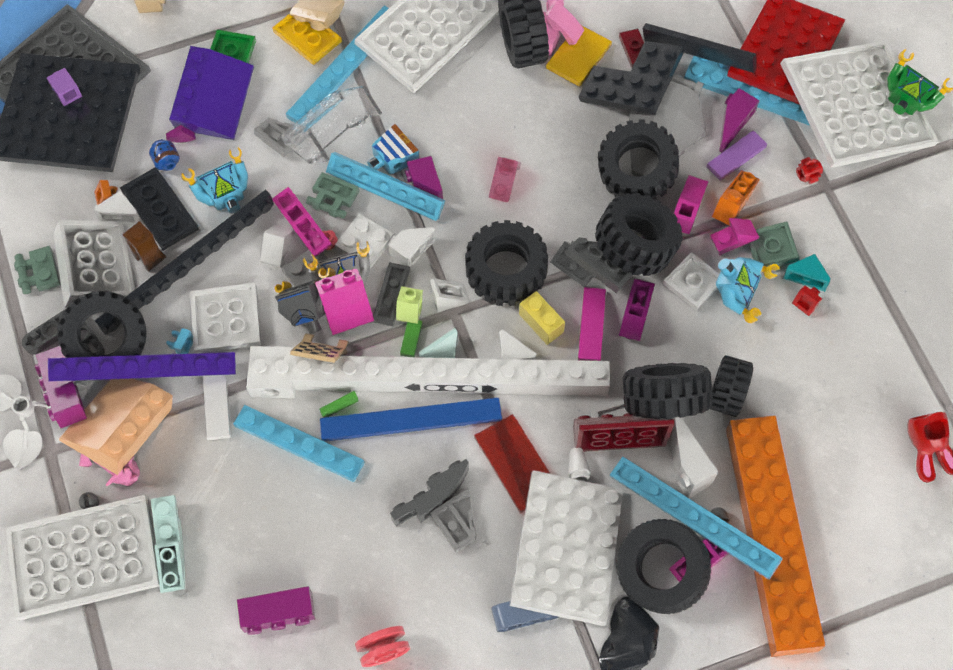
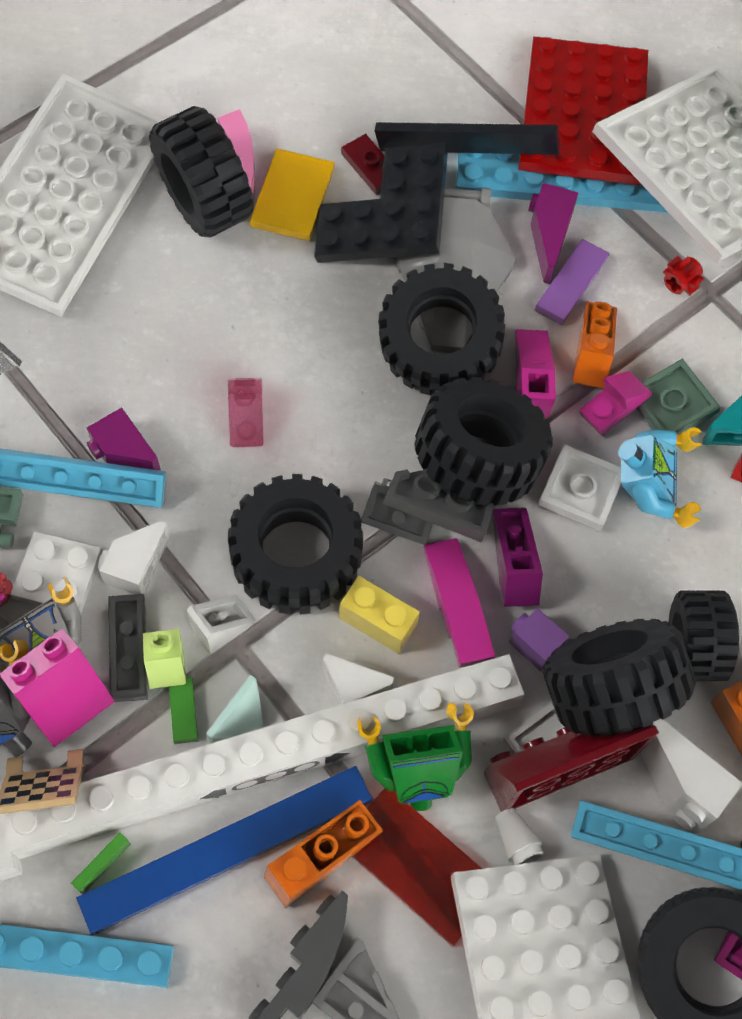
camera: 25 degrees left, 0 degrees up
torso [367,124,420,174] -> none
bright pink slope [545,1,584,45] -> none
none -> orange slope [264,800,383,909]
none -> green torso [357,702,474,811]
none -> medium lavender brick [509,608,570,672]

